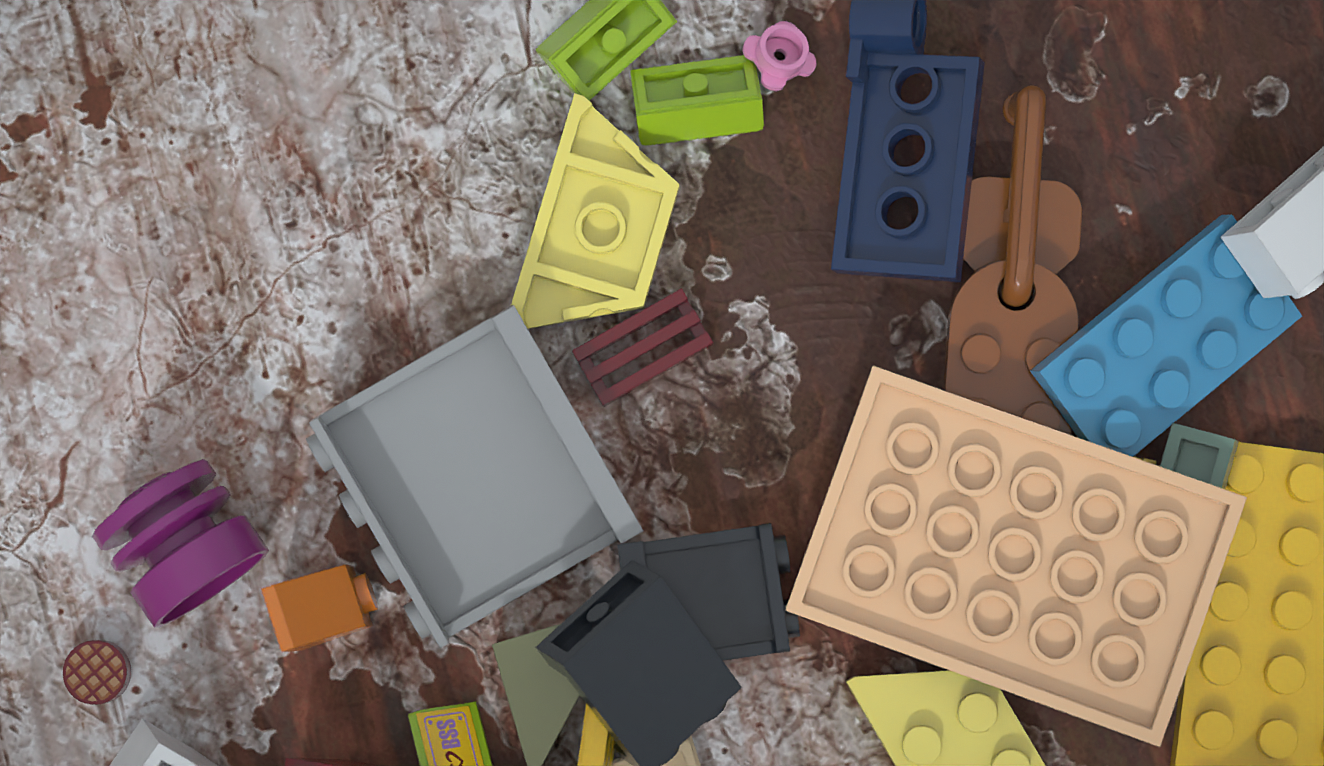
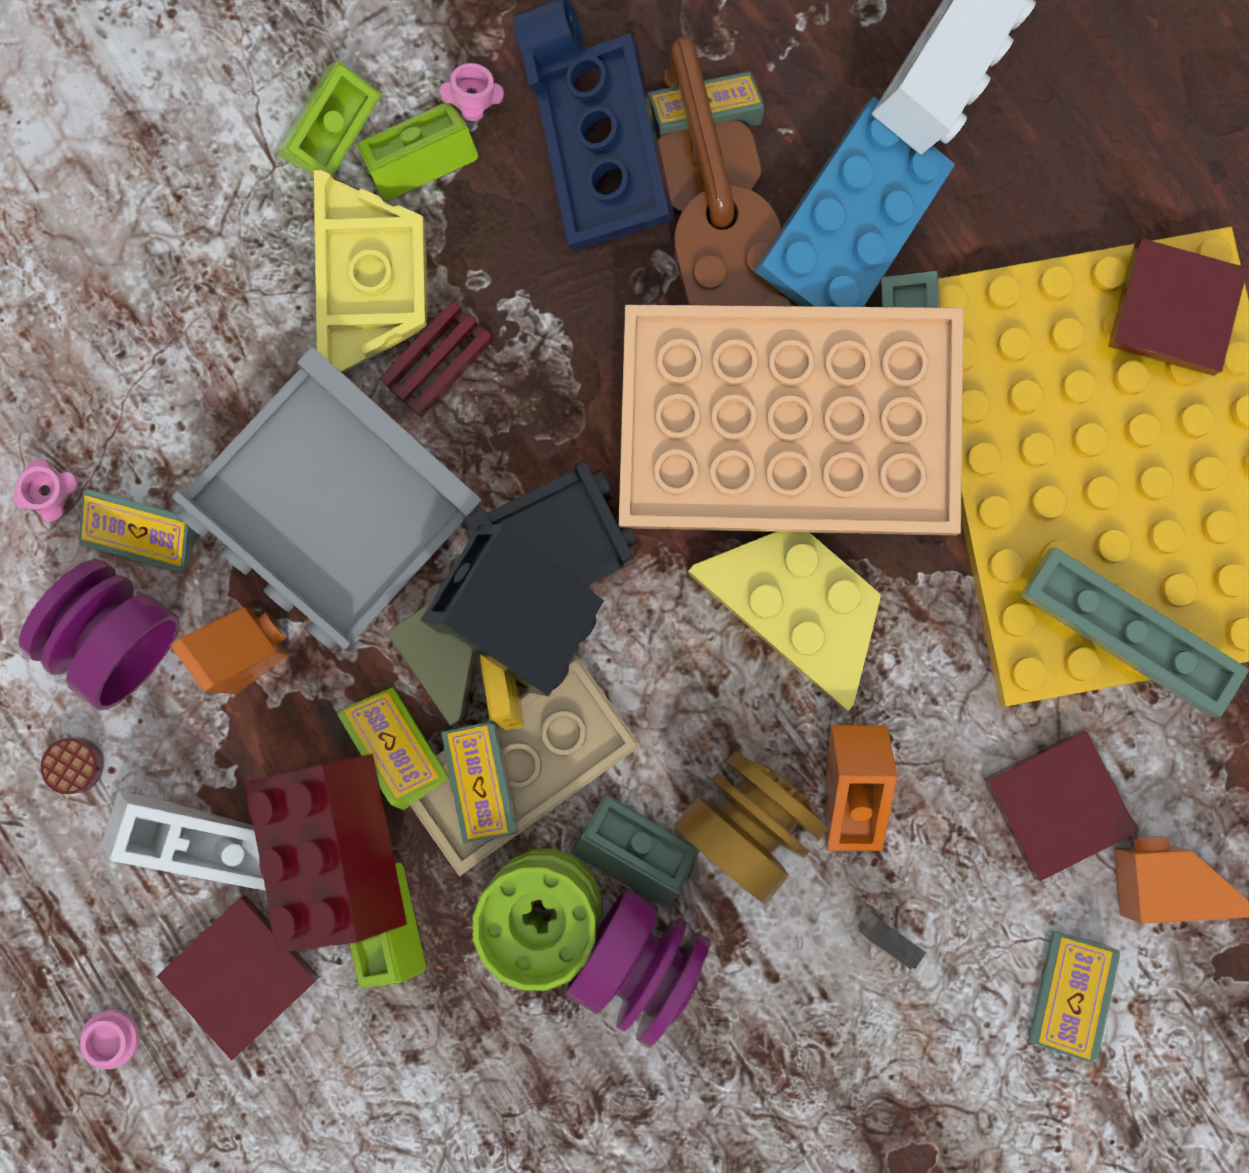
camera: 25 degrees left, 0 degrees up
none -> bright pink plate [13,459,79,522]
none -> slope [79,488,198,574]
none -> slope [648,71,765,139]

